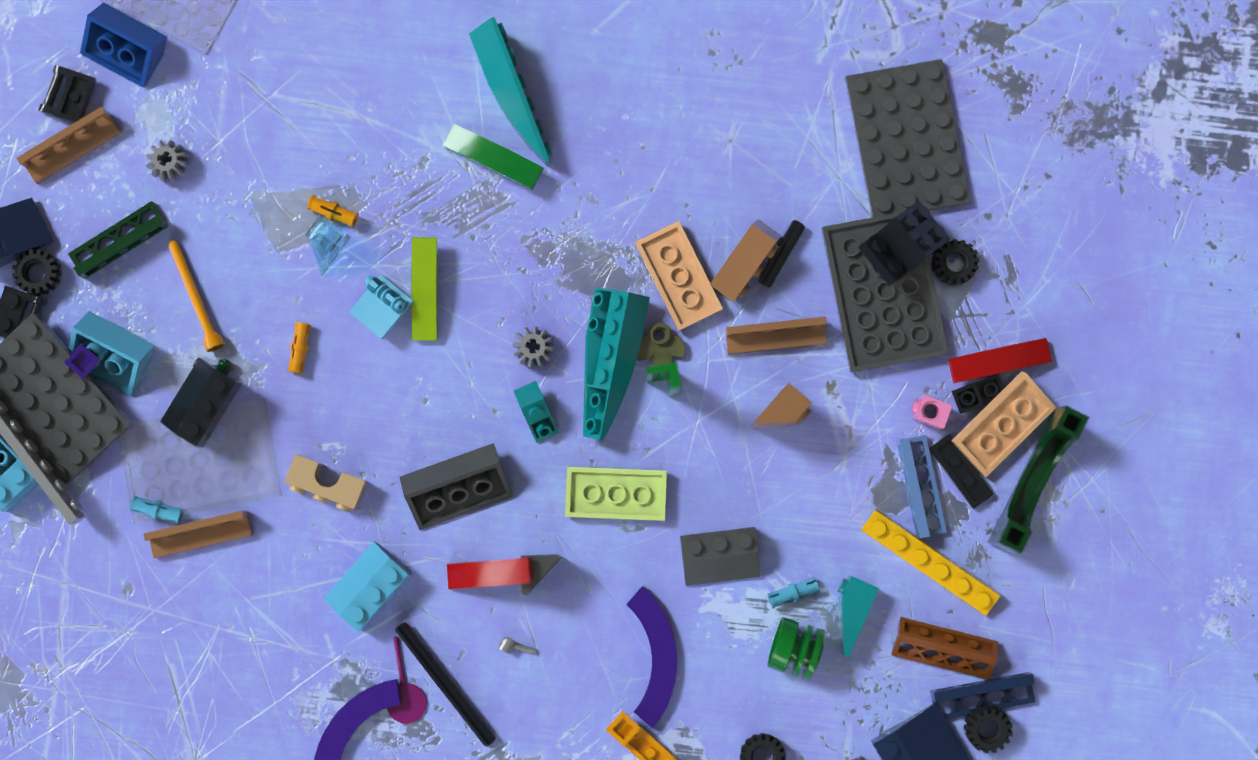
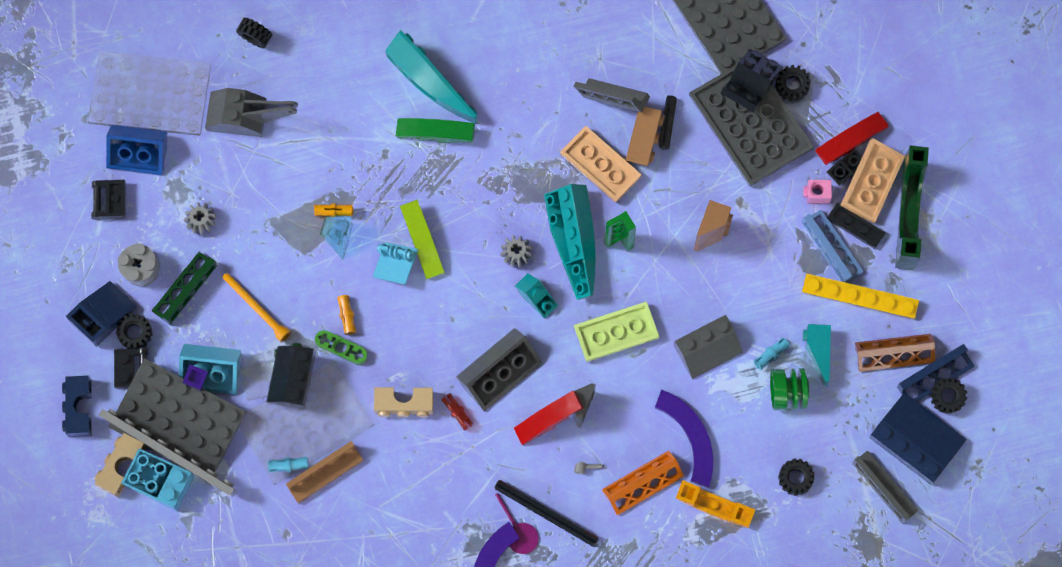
camera: 20 degrees left, 10 degrees down
medium nougat fence [16,106,121,184] -> none
medium azure slope [324,541,411,632] -> none
olive plate [637,323,685,365] -> none
medium nougat fence [725,317,827,355] -> none
none -> light grey brick [118,244,160,286]
none -> dark grey slope [205,88,298,137]
none -> clear piece [241,361,273,401]
none -> bright green beam [315,330,367,365]
none -> clear red pin [441,393,474,431]
none -> dark grey fence [573,78,650,113]
none -> orange fence [602,450,684,515]

